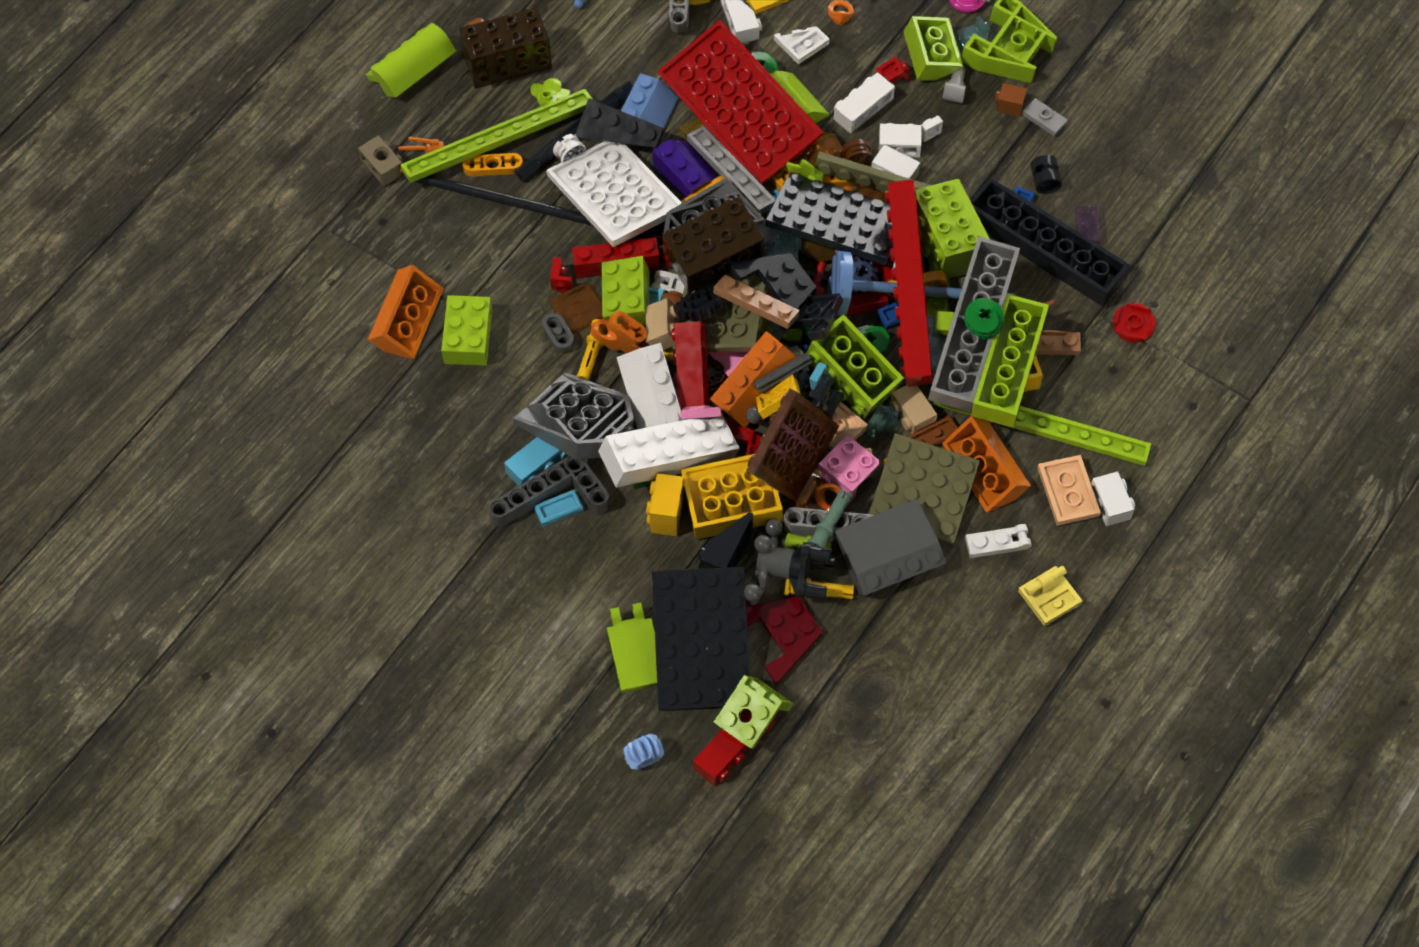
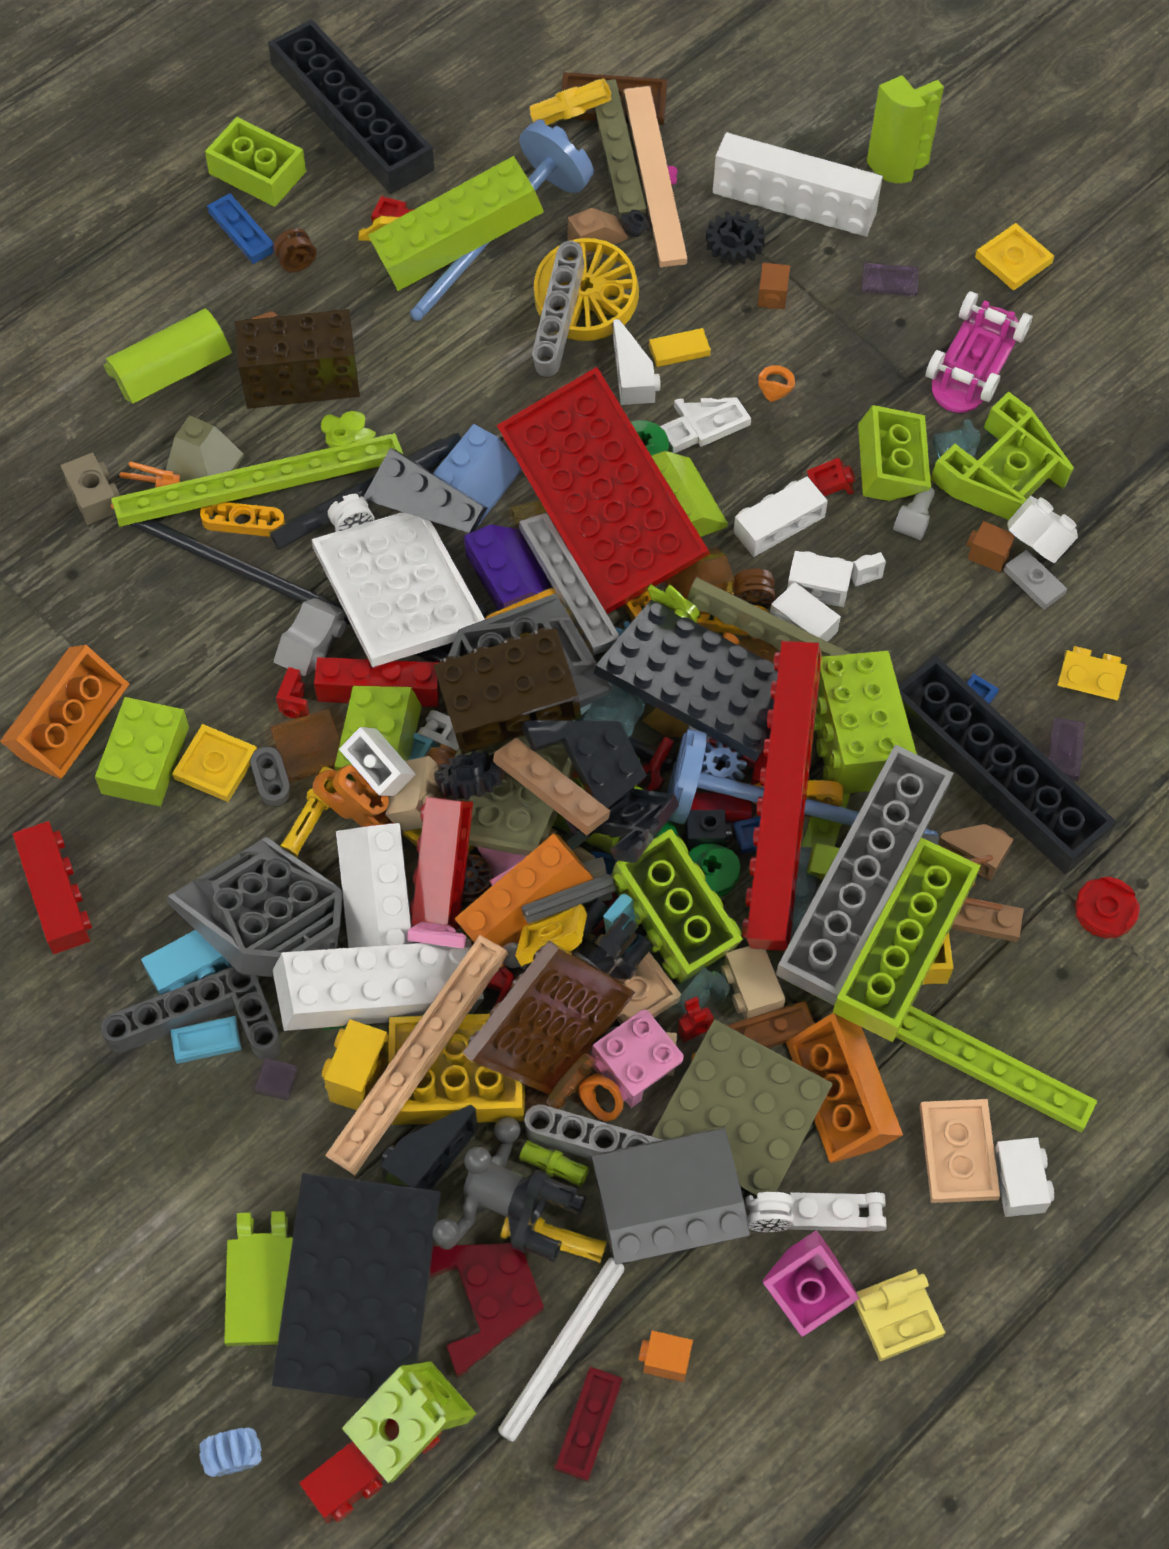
camera: 10 degrees right, 0 degrees up
sand green pin [807,489,852,548] -> none
green piece [964,298,1004,340] -> none
black wheel [1030,155,1062,194] -> none
none -> red brick [12,821,92,955]
none -> olive slope [166,415,244,482]
none -> yellow plate [172,724,257,802]
none -> clear purple plate [255,1058,298,1101]
none -> light grey brick [273,598,346,676]
none -> light nougat tile [325,935,508,1176]
none -> white brick [339,727,416,796]
none -> white axle [498,1258,624,1442]
none -> dark red tile [555,1366,623,1482]
none -> orange brick [638,1331,693,1382]
none -> white plate [660,416,699,453]
none -> red plate [678,996,714,1043]
none -> black brick [685,810,732,852]
none -> white wheel [745,1192,794,1232]
none -> dark pink slope [762,1230,859,1337]
none -> medium nougat slope [938,824,1013,881]
none -> white brick [1007,496,1078,563]
none -> yellow bracket [1057,646,1127,701]

